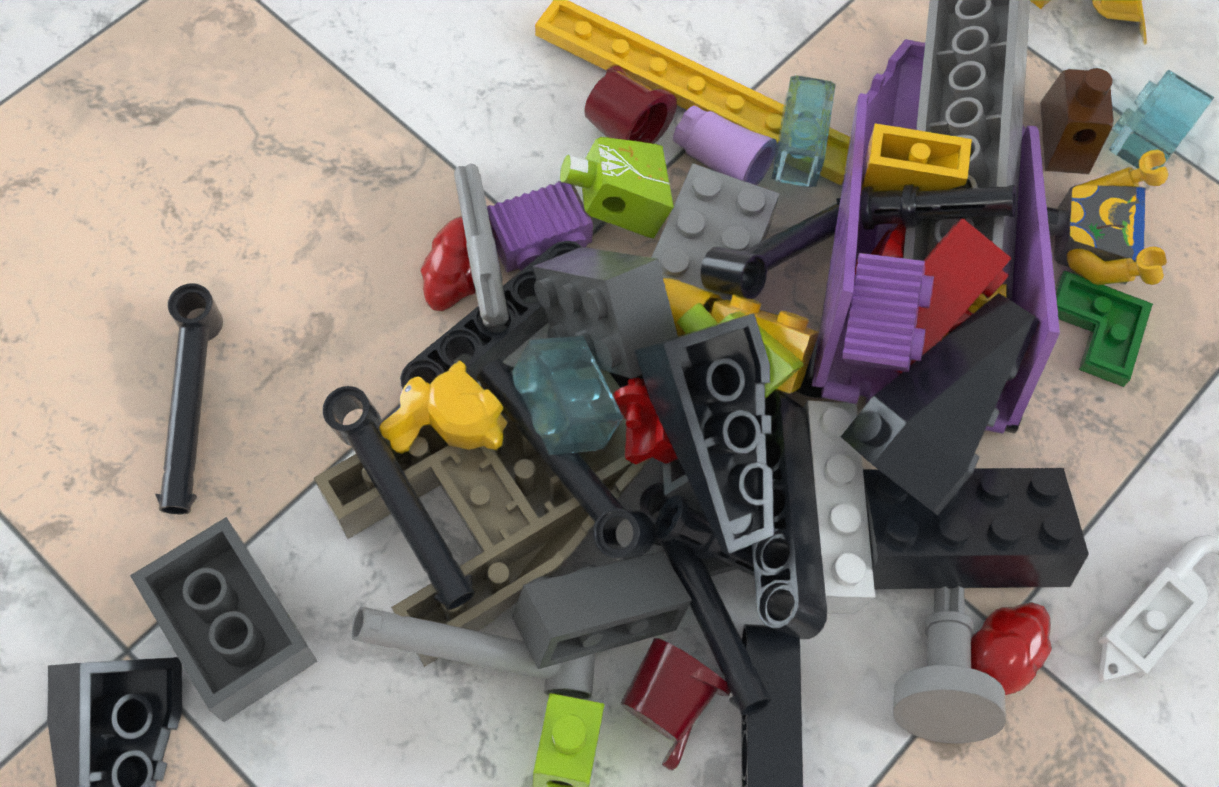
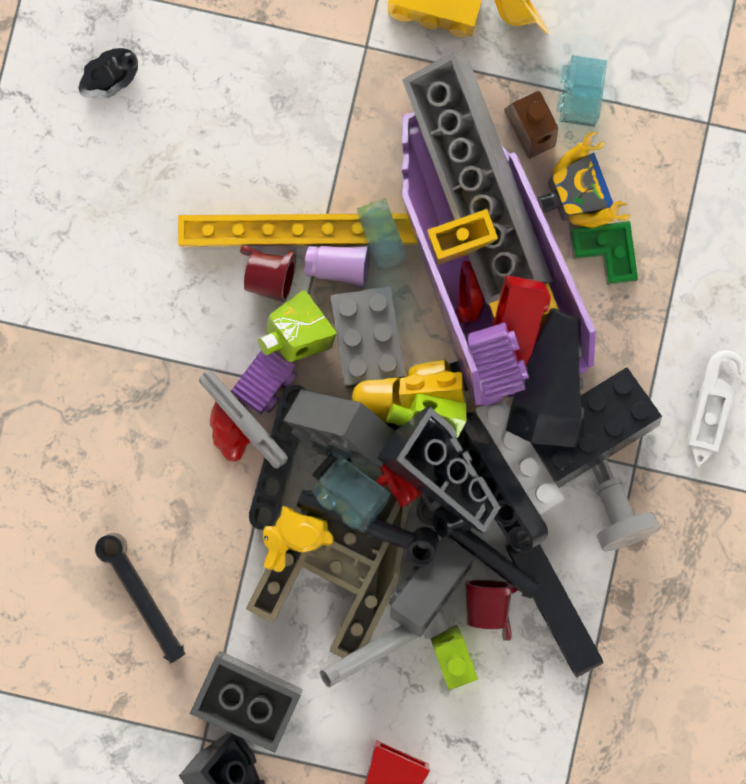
camera: 25 degrees left, 20 degrees up
black piece [323,386,475,610] -> none
black piece [700,198,841,299] -> none
black pin [861,184,1016,230] -> none
red arm [971,602,1052,695] -> none

